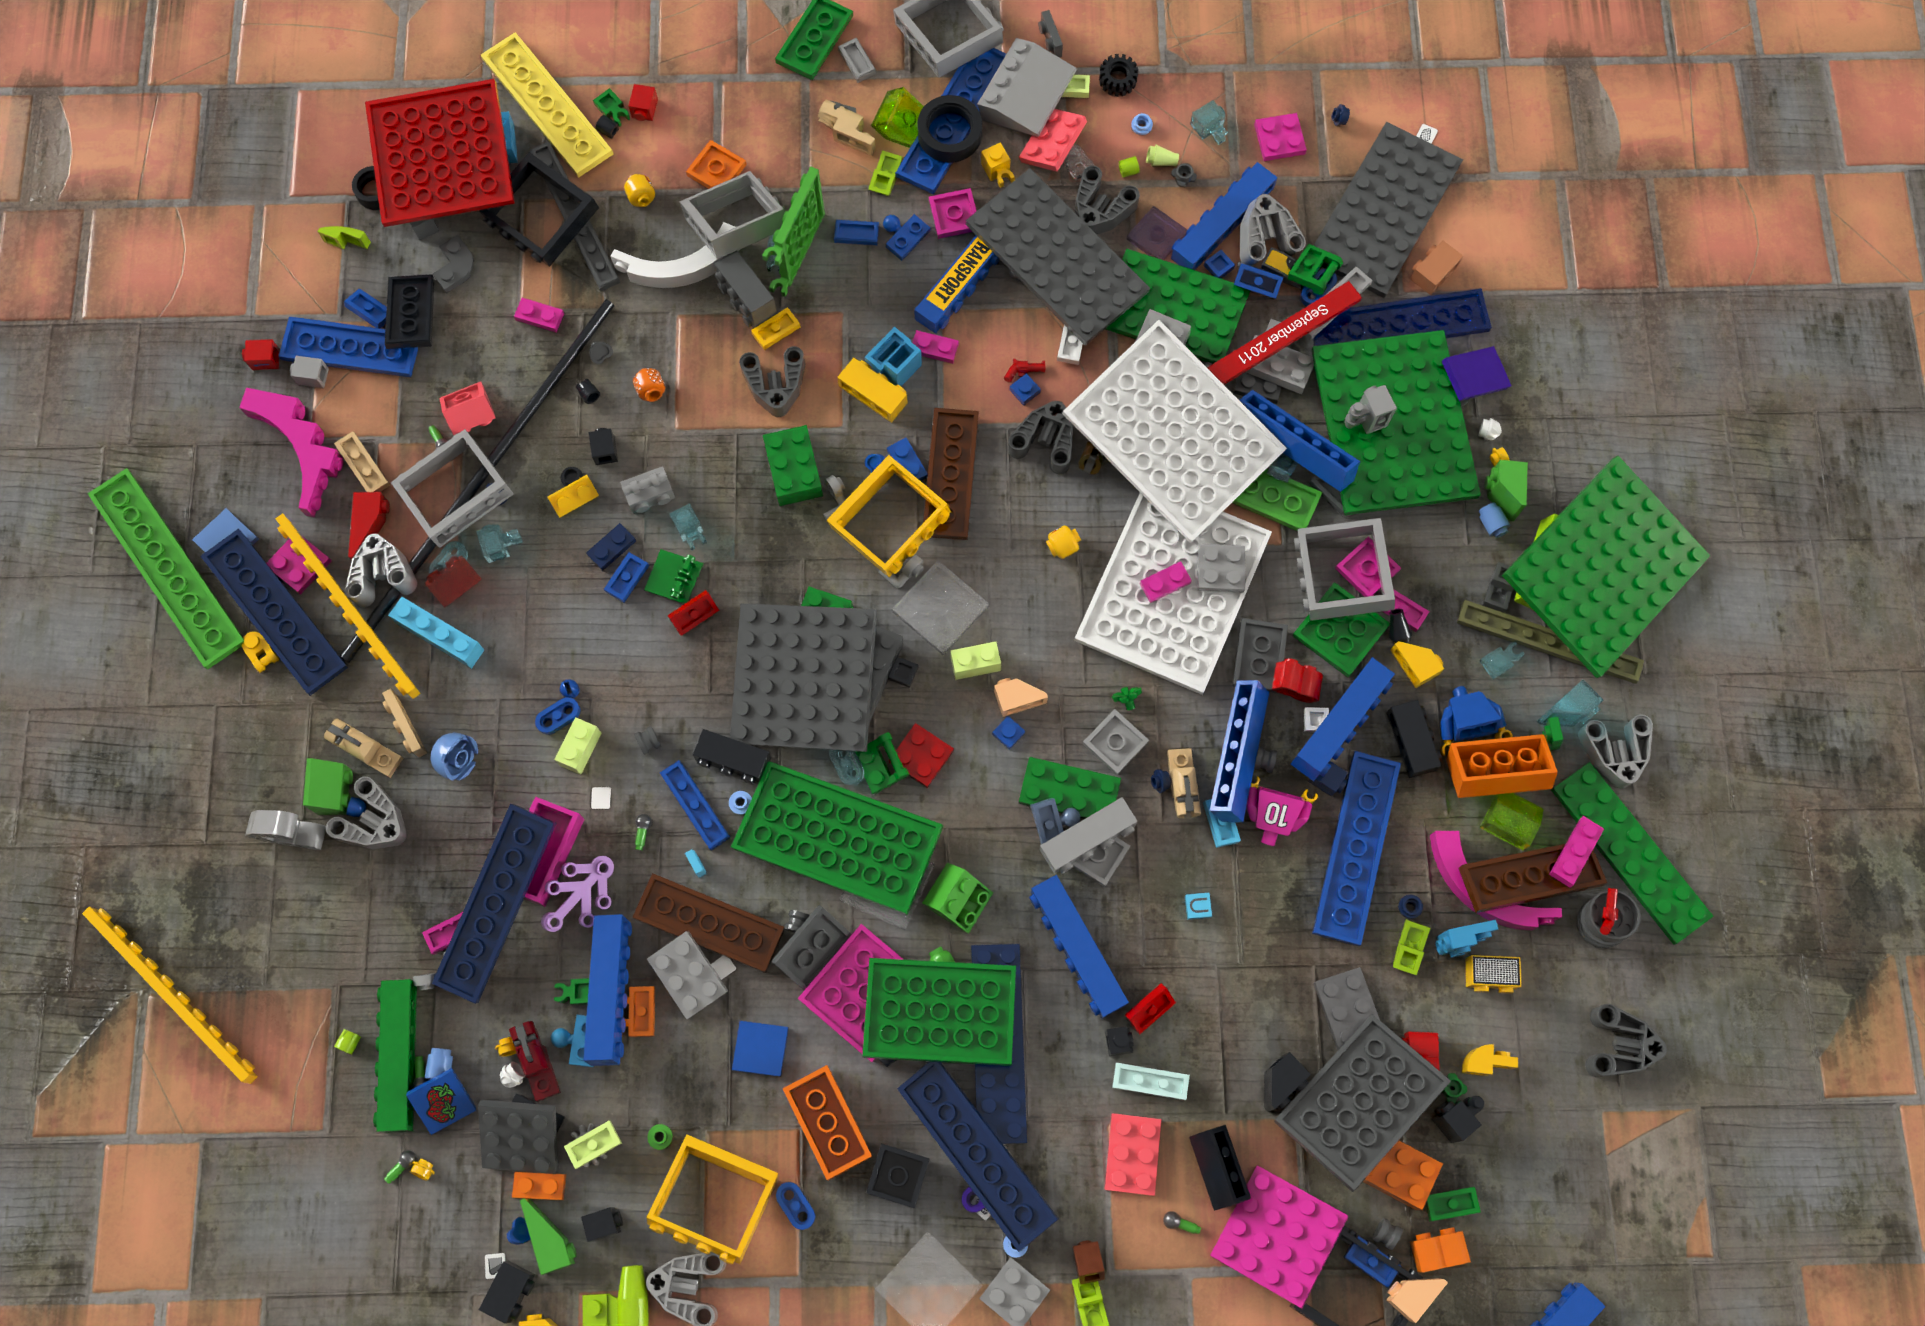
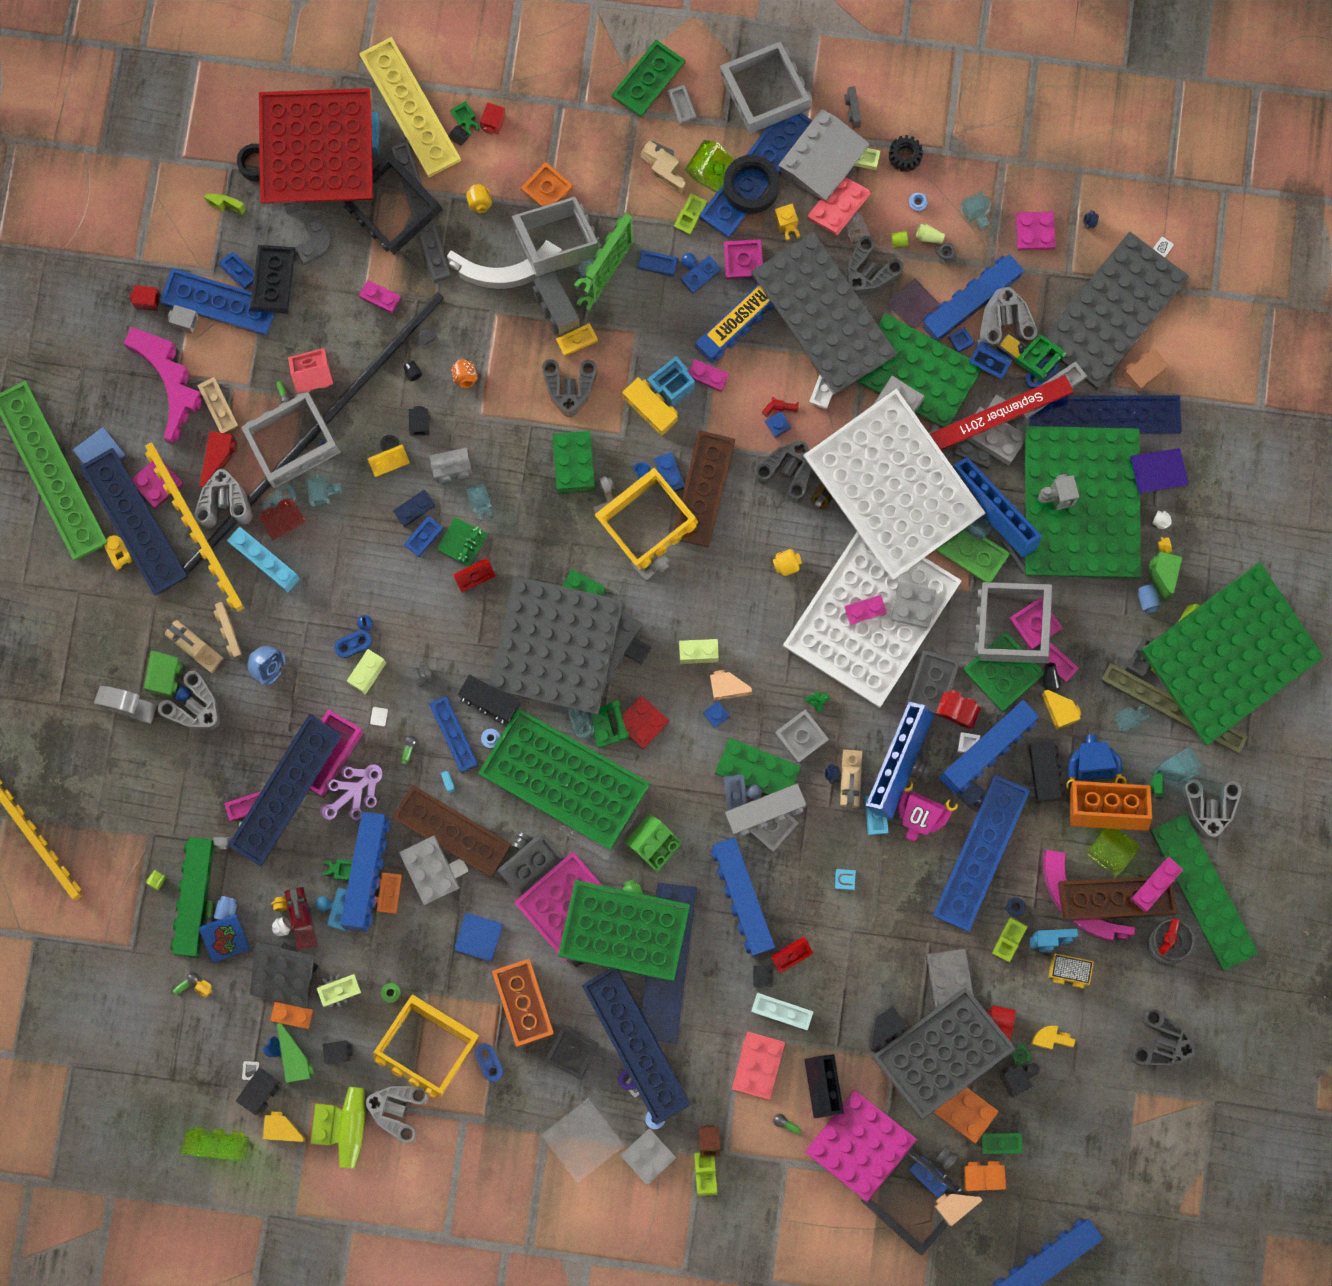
camera: 10 degrees right, 5 degrees up
clear plate [892,561,989,656] -> none

